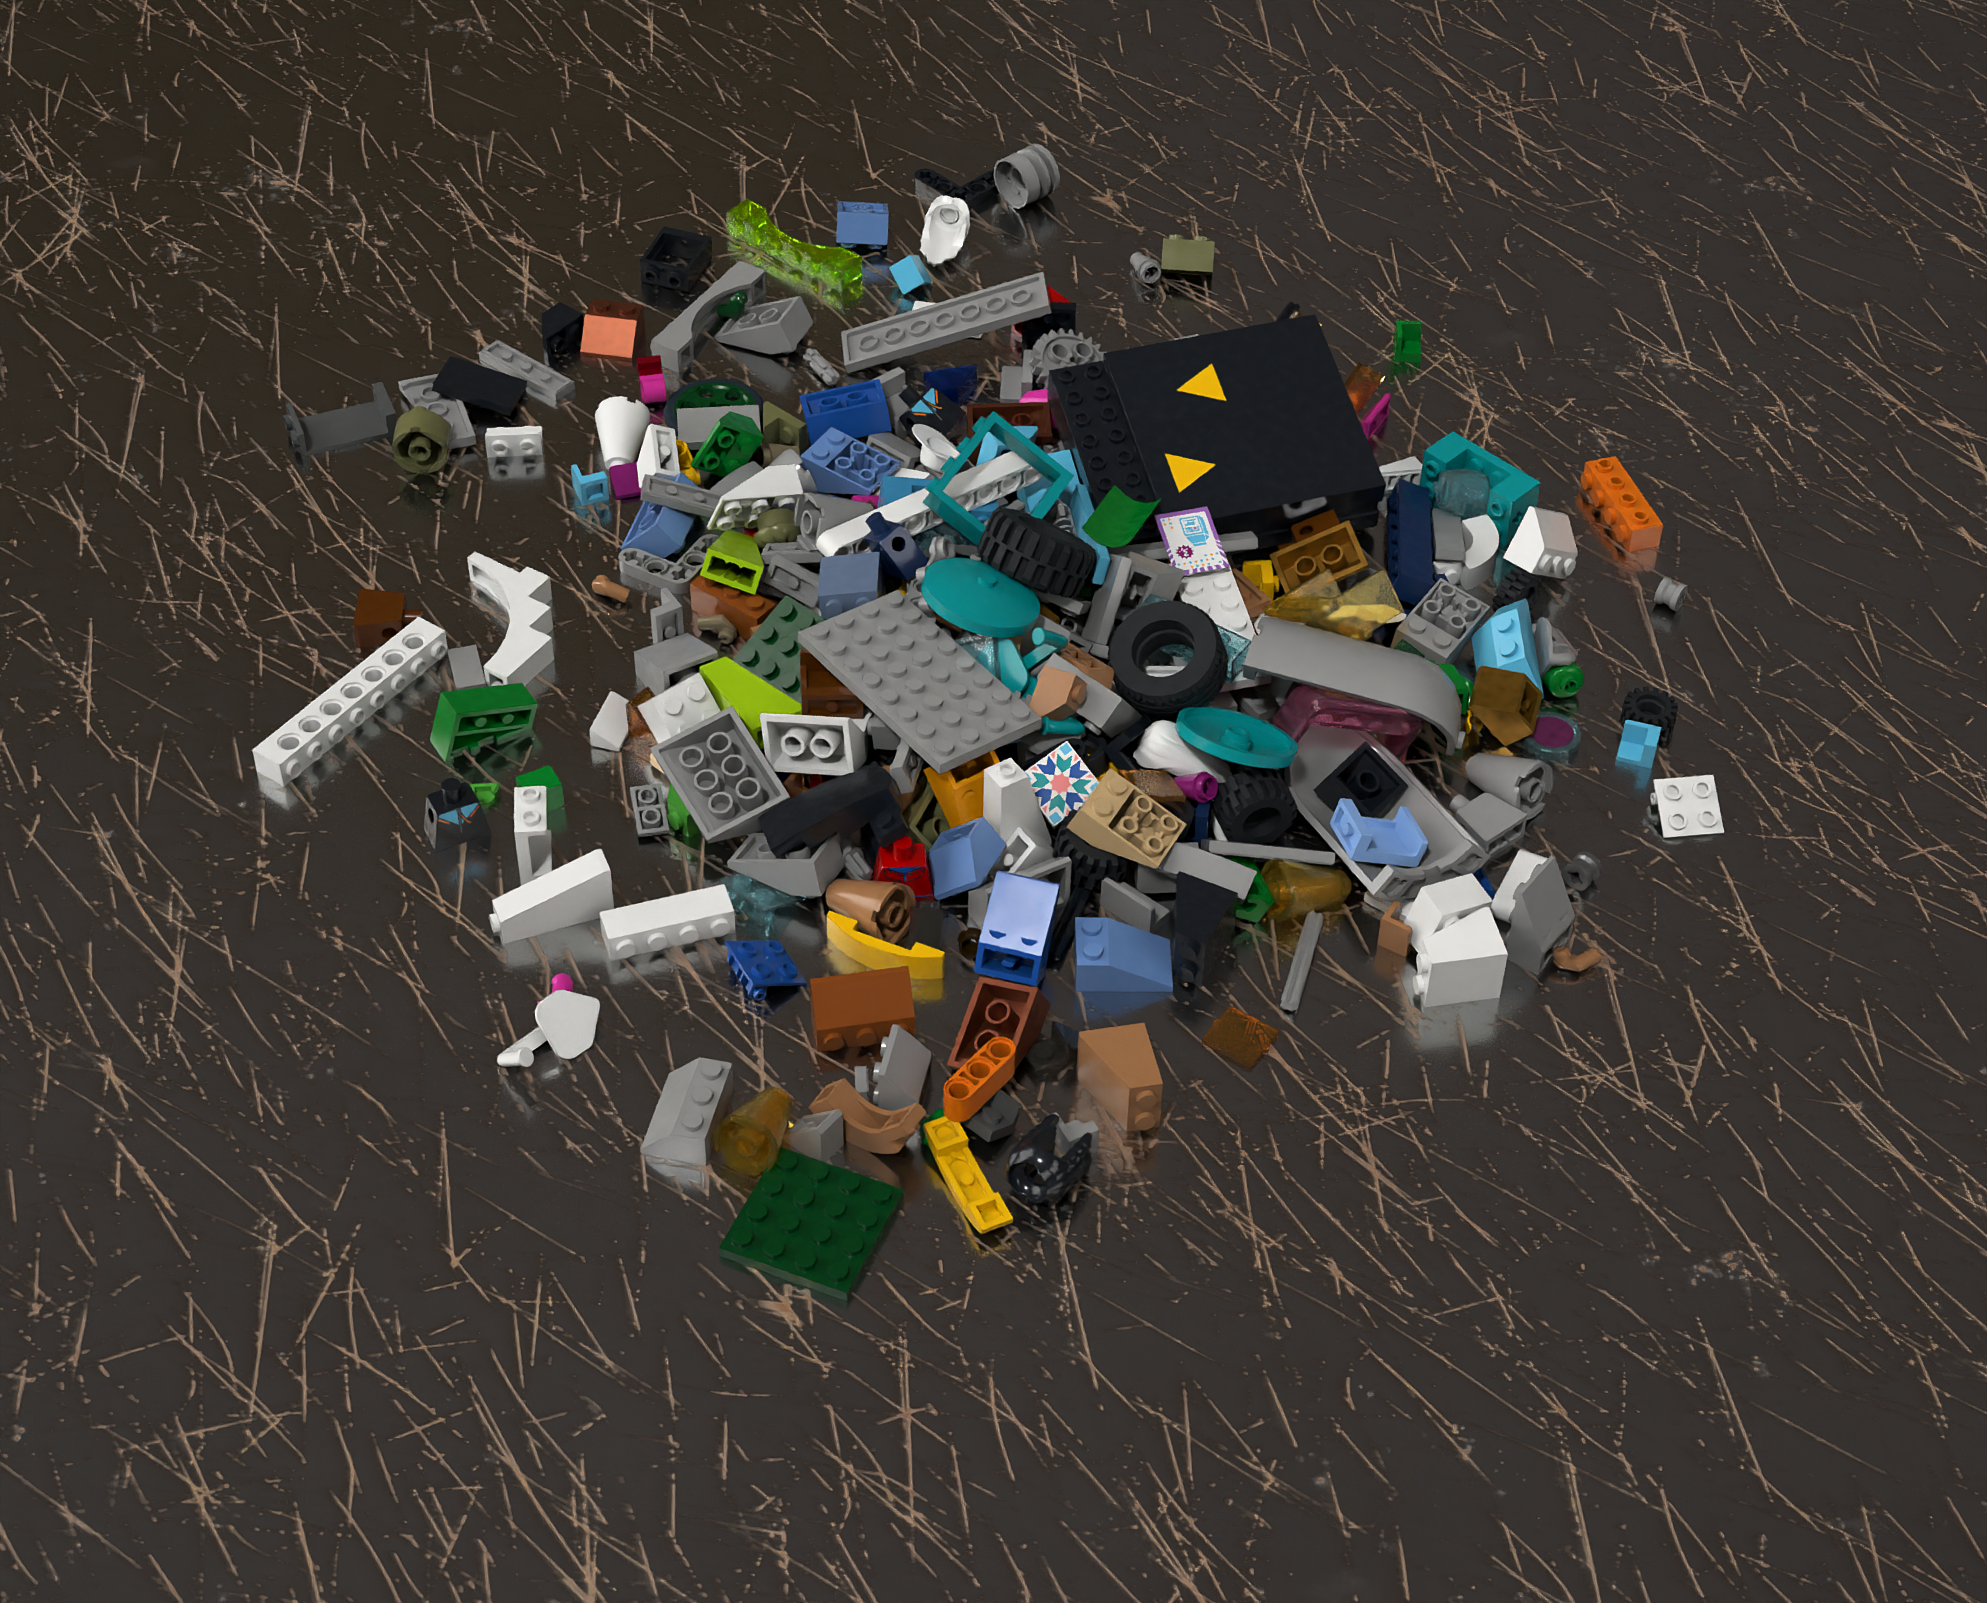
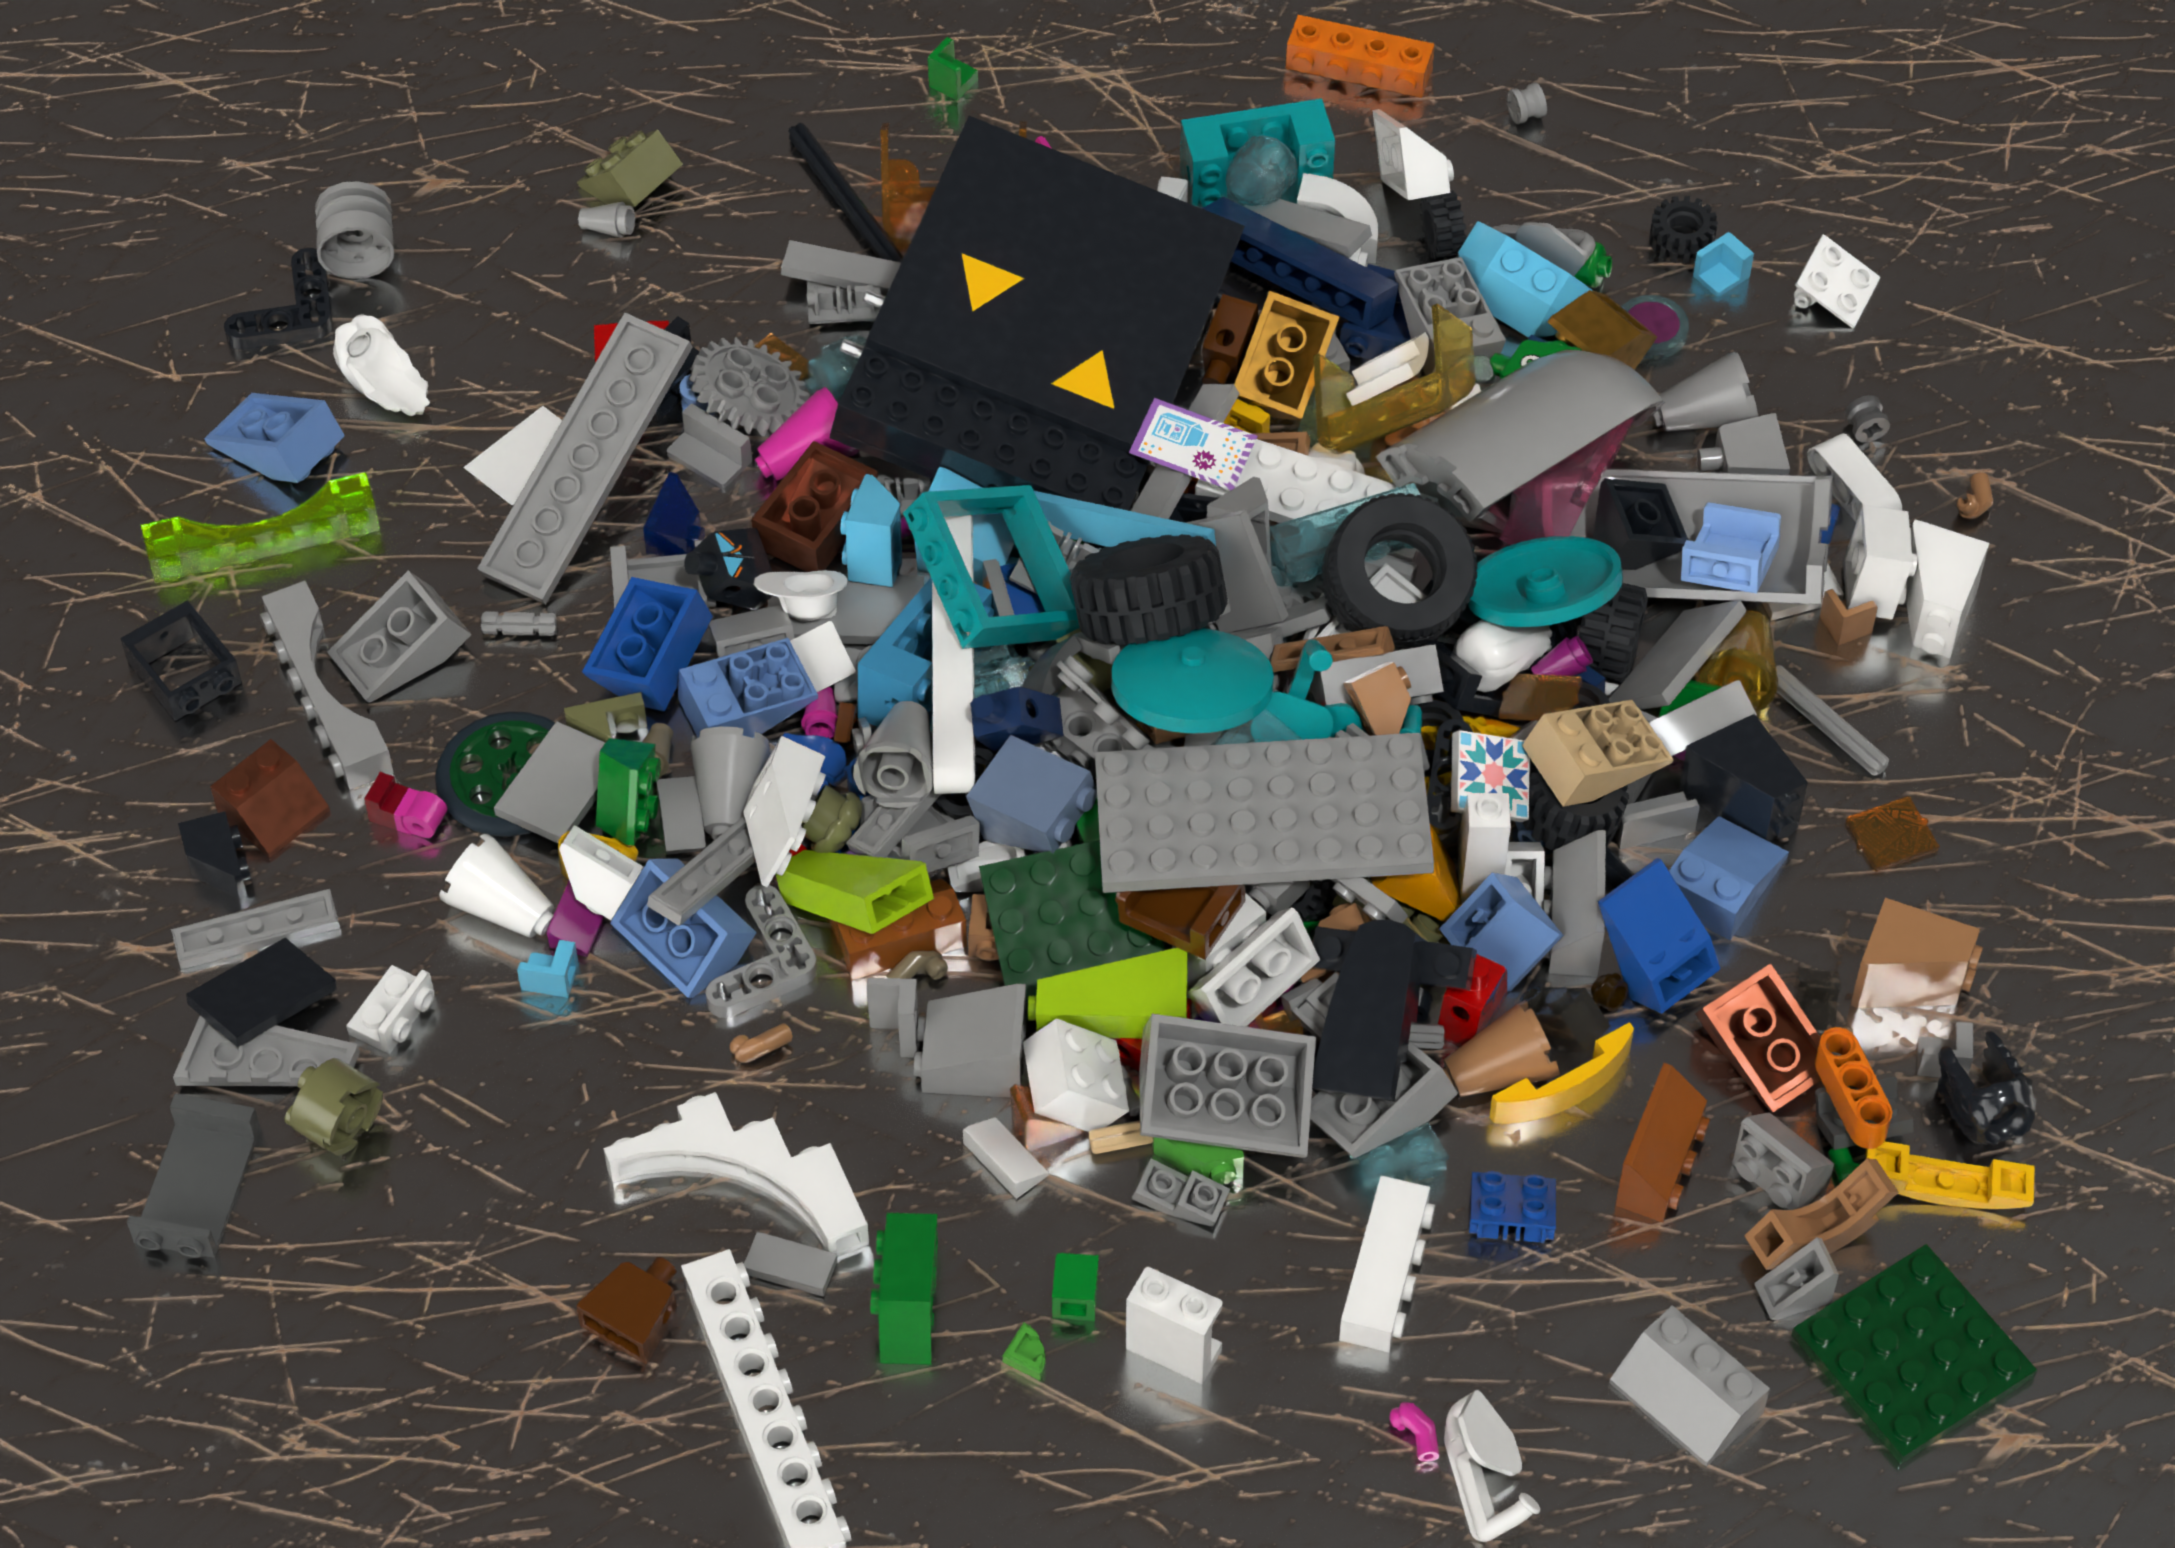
camera: 55 degrees left, 10 degrees up
black torso [424,778,491,853] -> none
white slope [489,849,614,944] -> none
clear yellow cone [713,1087,792,1176] -> none
dark green arm [717,291,748,318] -> none
light grey tile [854,1066,869,1102] -> none
medium azure panel [889,255,932,294] -> none
green sticker [1082,485,1161,548] -> none
light grey slope [1504,855,1575,975] -> none

